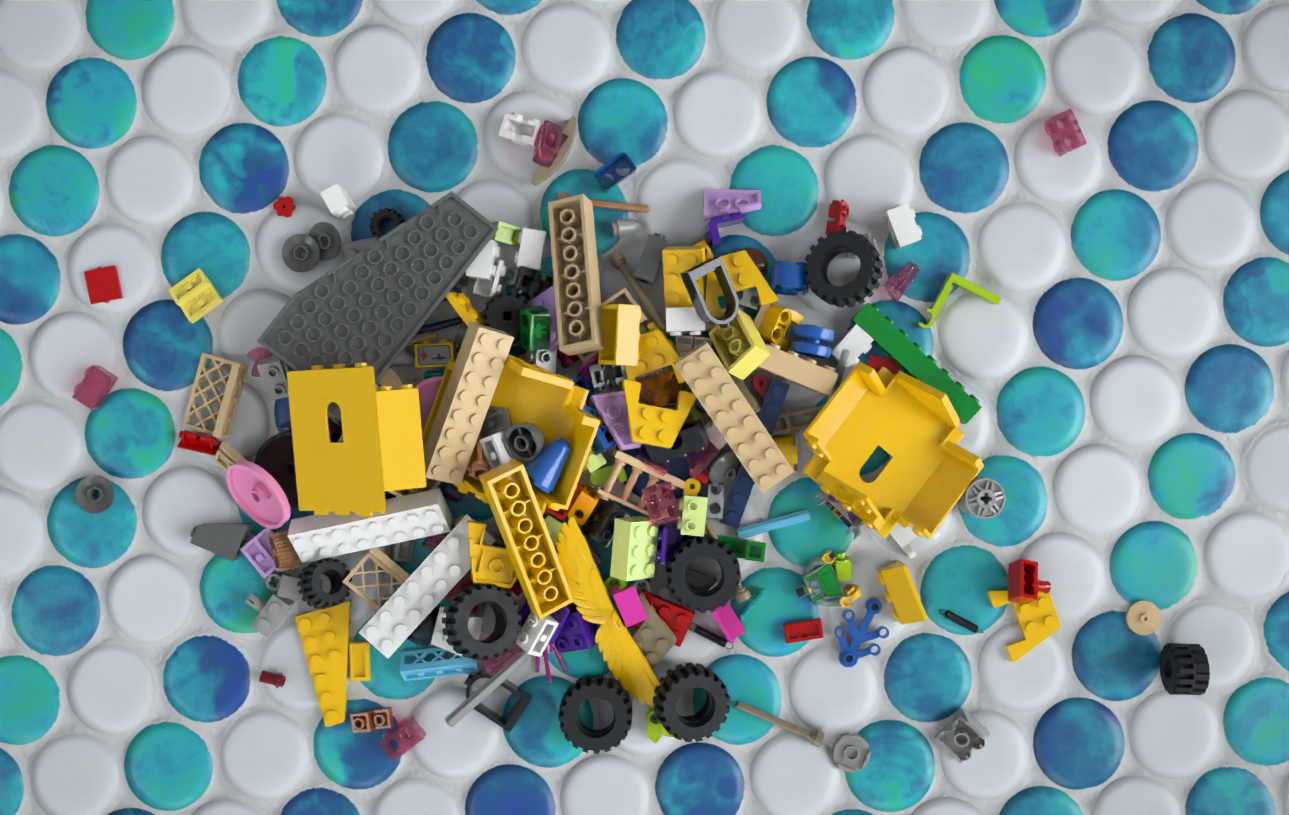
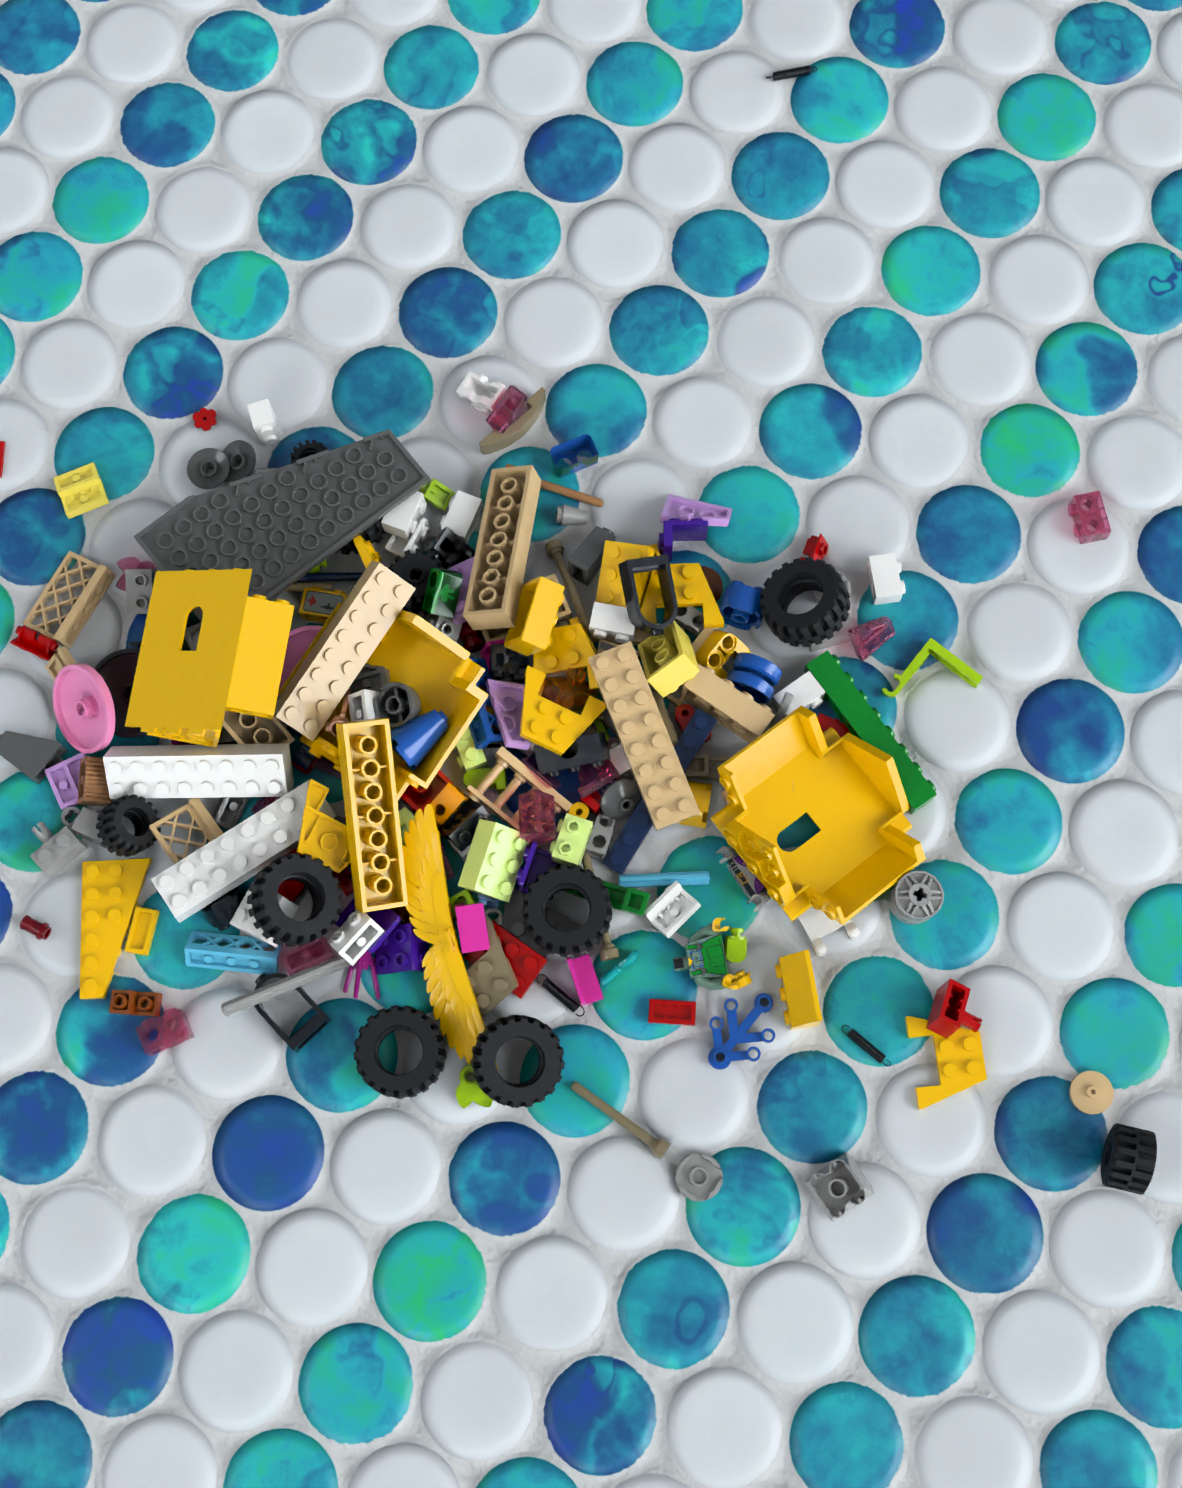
camera: 15 degrees right, 15 degrees down
none -> white bracket [644,881,701,939]

